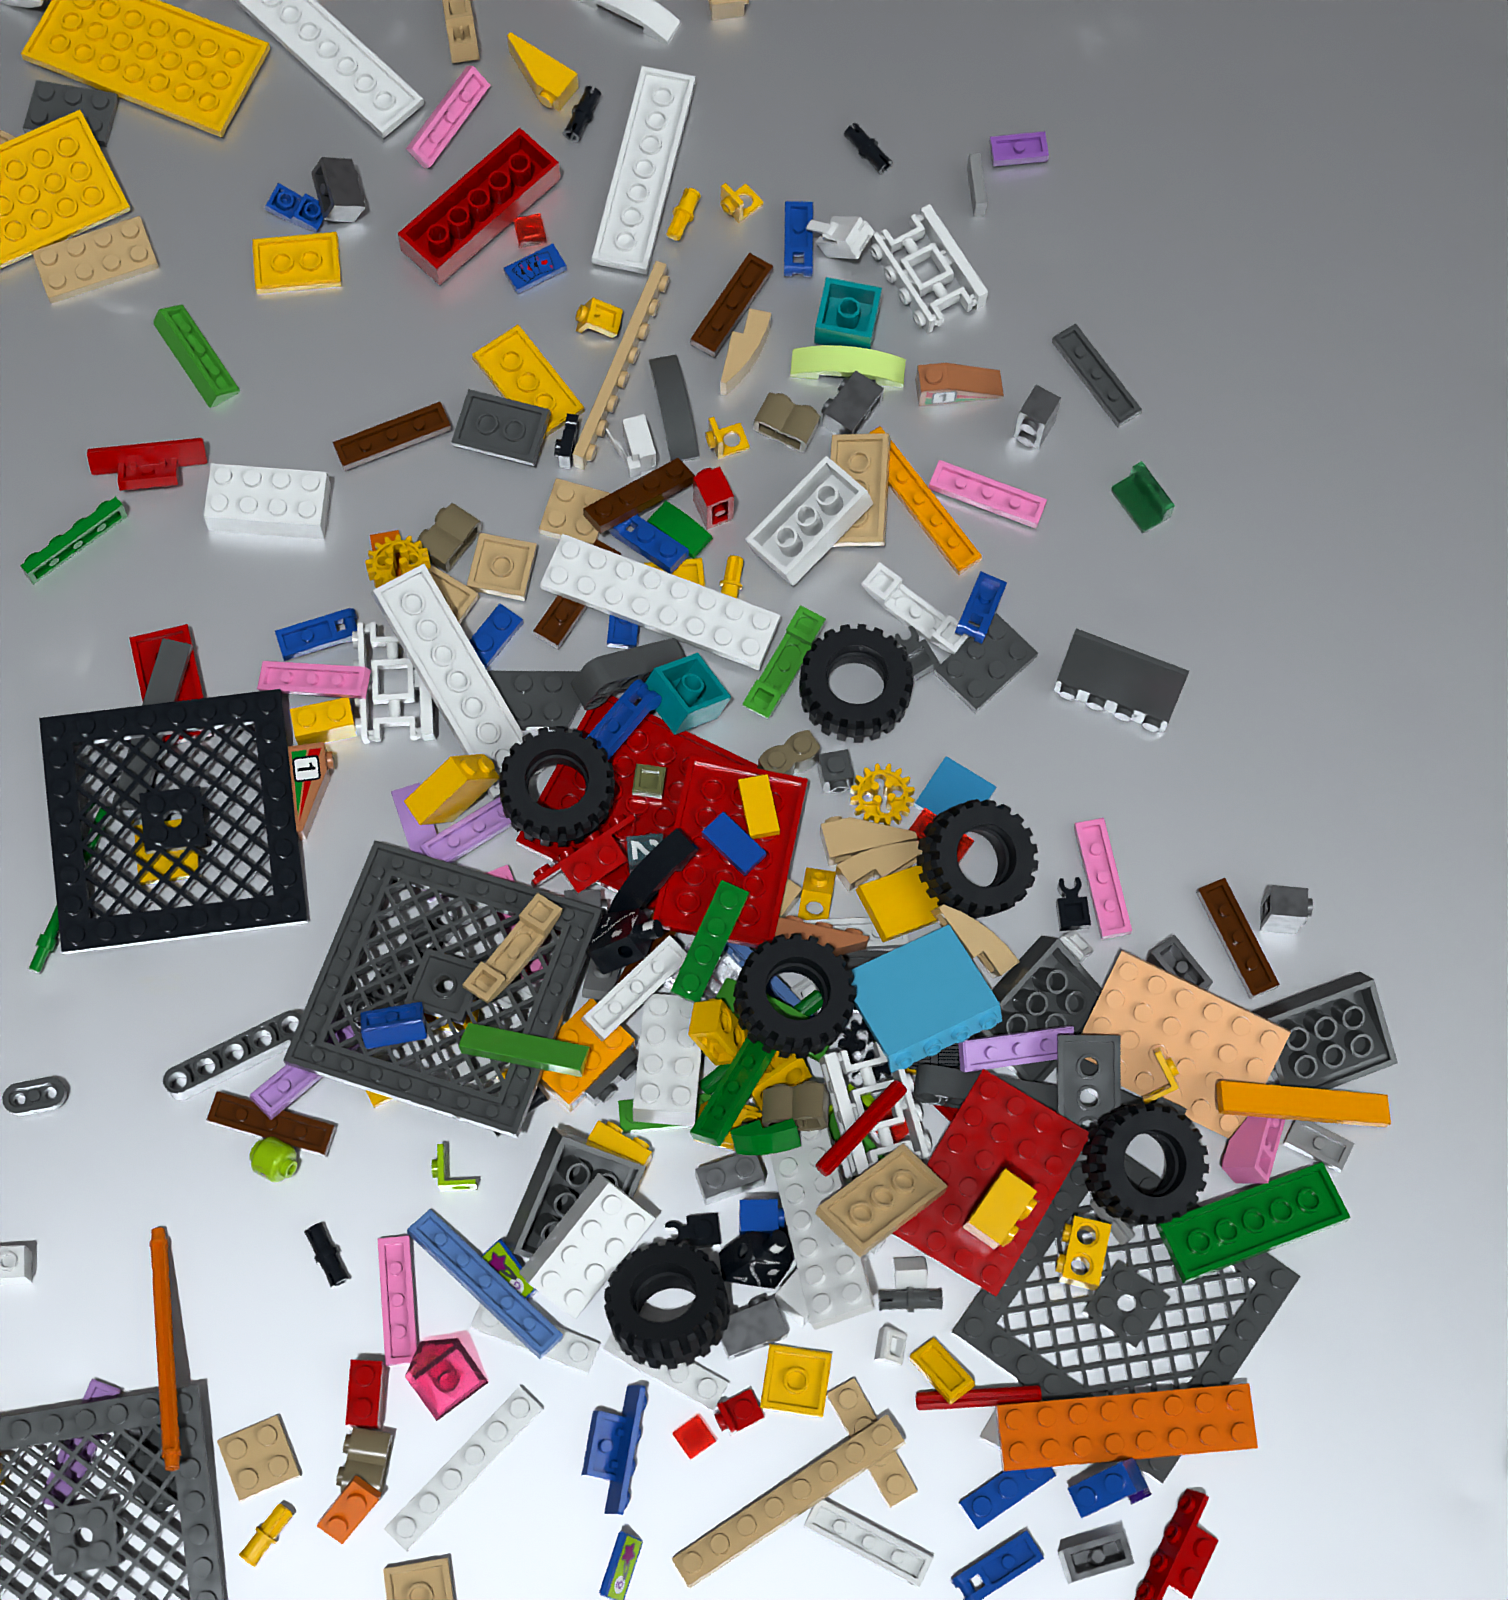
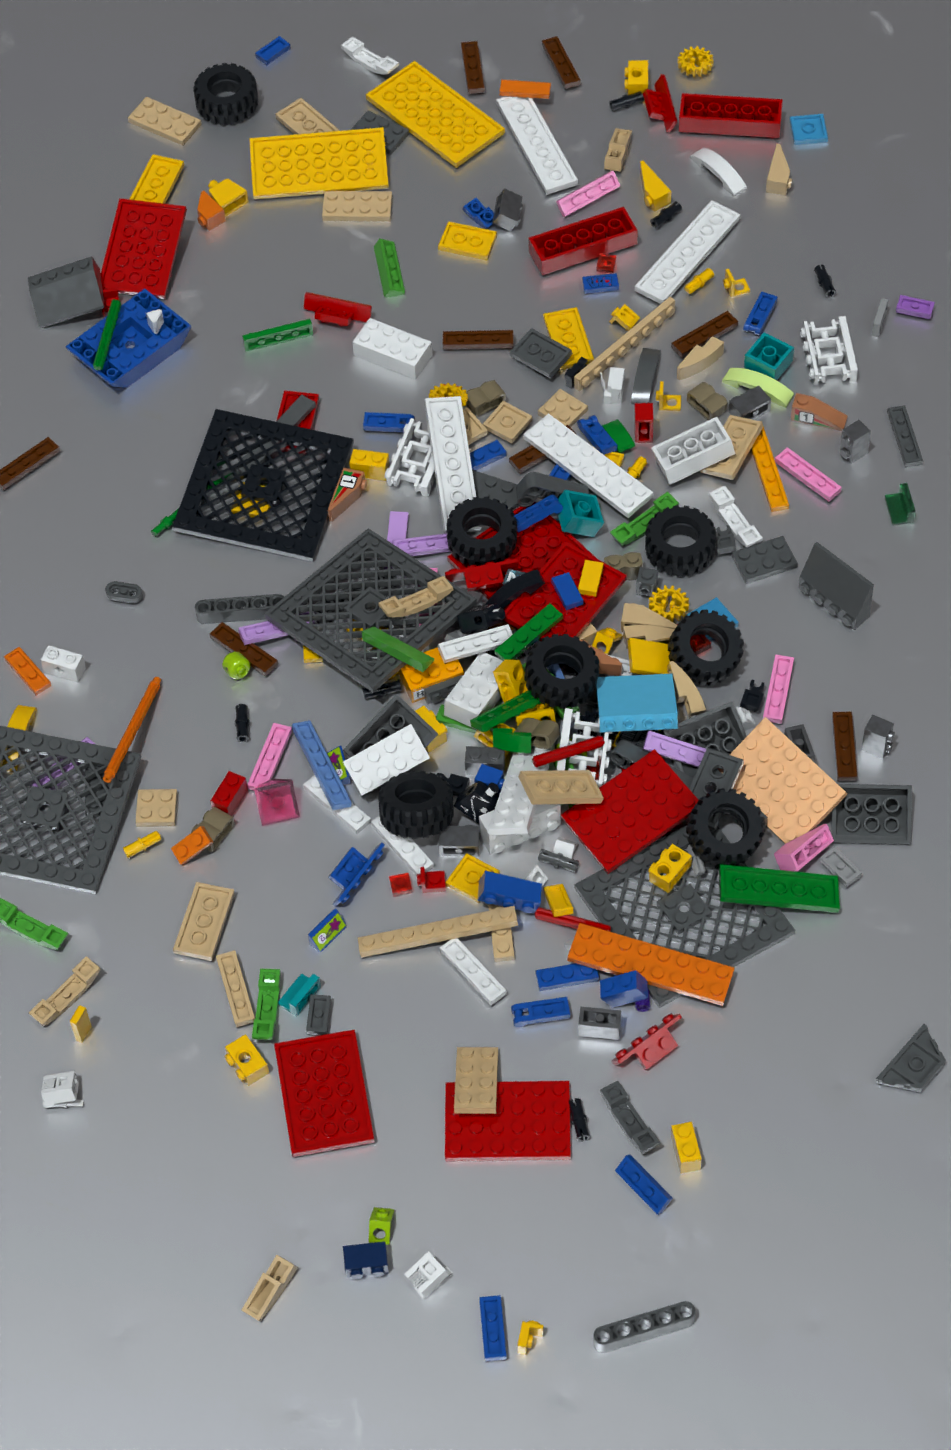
camera: 30 degrees right, 15 degrees down
bright pink plate [257,661,371,699] -> none
blue slope [361,1002,427,1049] -> none
white plate [384,1386,543,1552] -> none
yellow brick [404,754,499,825] -> none
lime bracket [432,1144,478,1191] -> none
reddish brown plate [583,458,695,534] -> none
olive tile [632,764,666,799] -> none
white piece [806,216,875,259] -> none
blue plate [955,571,1007,644] -> none
yellow brick [963,1169,1038,1249] -> none
yellow bracket [1143,1047,1179,1104] -> none
light orange tile [1216,1081,1391,1128] -> none
none -> blue brick [478,871,542,914]

